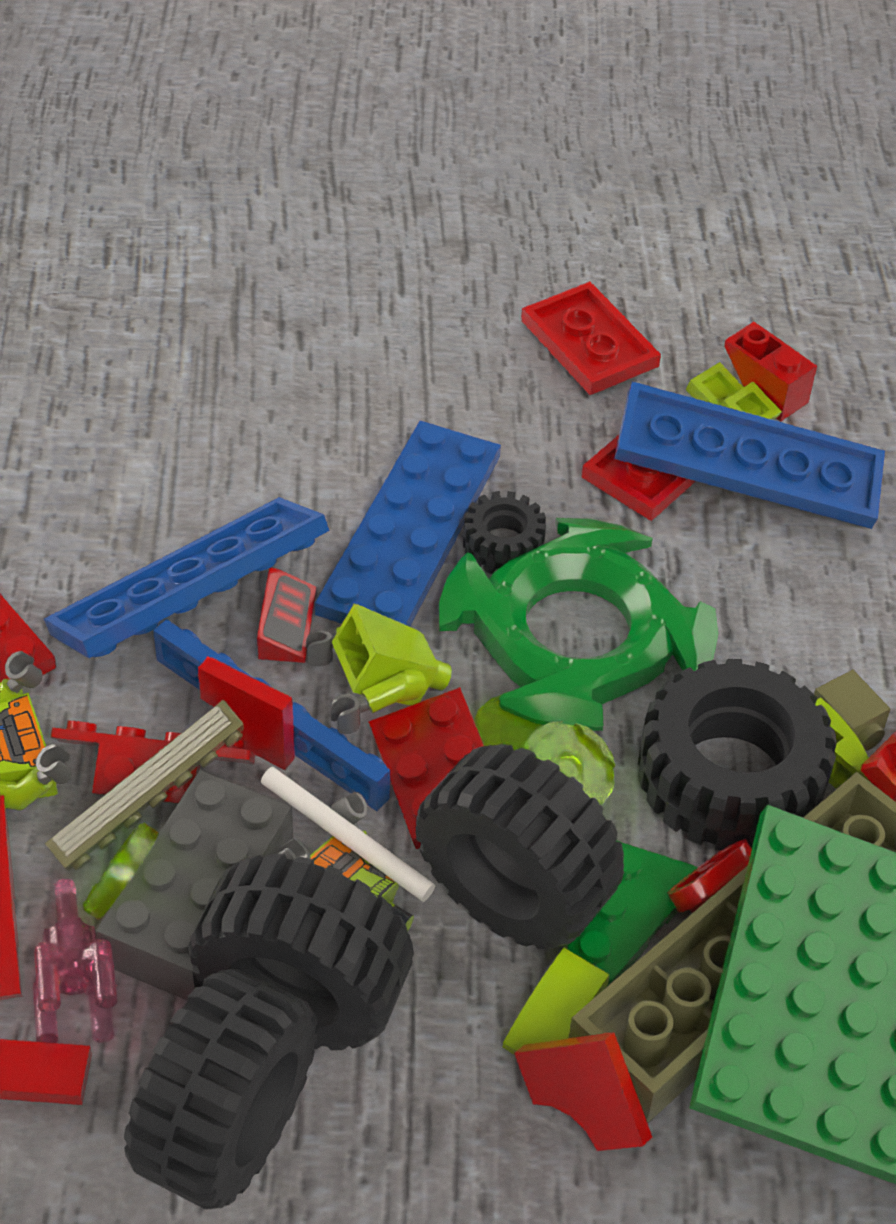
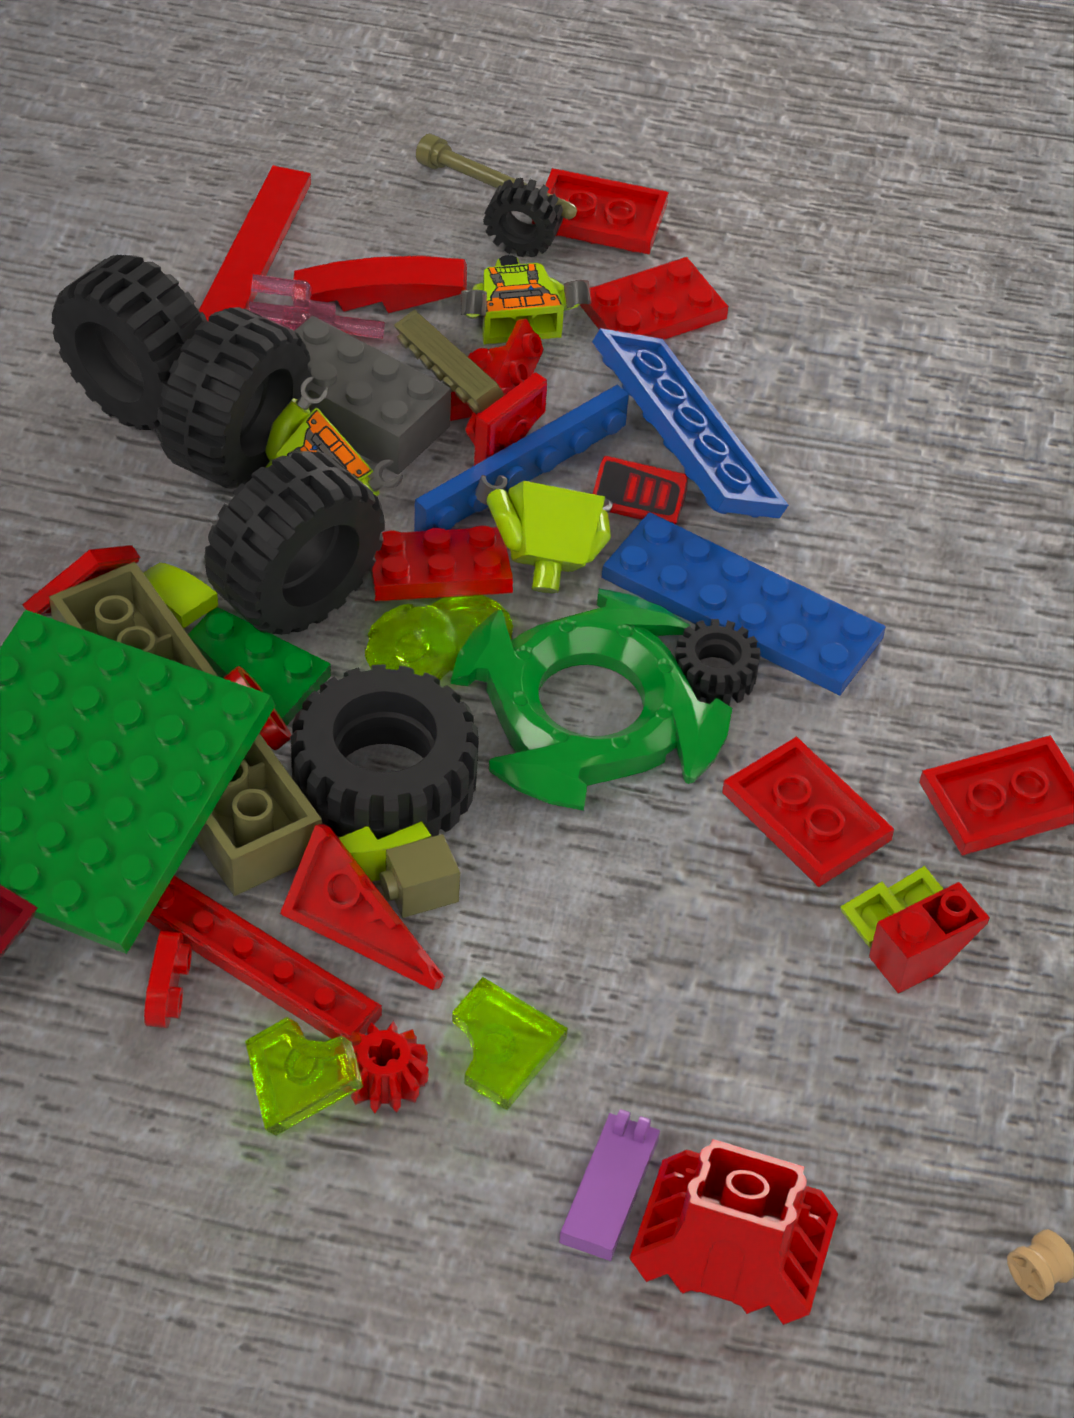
camera: 100 degrees right, 0 degrees up
clear neon green tile [82,823,159,920] -> none
white bar [261,767,435,902] -> none
blue plate [614,381,885,529] -> none

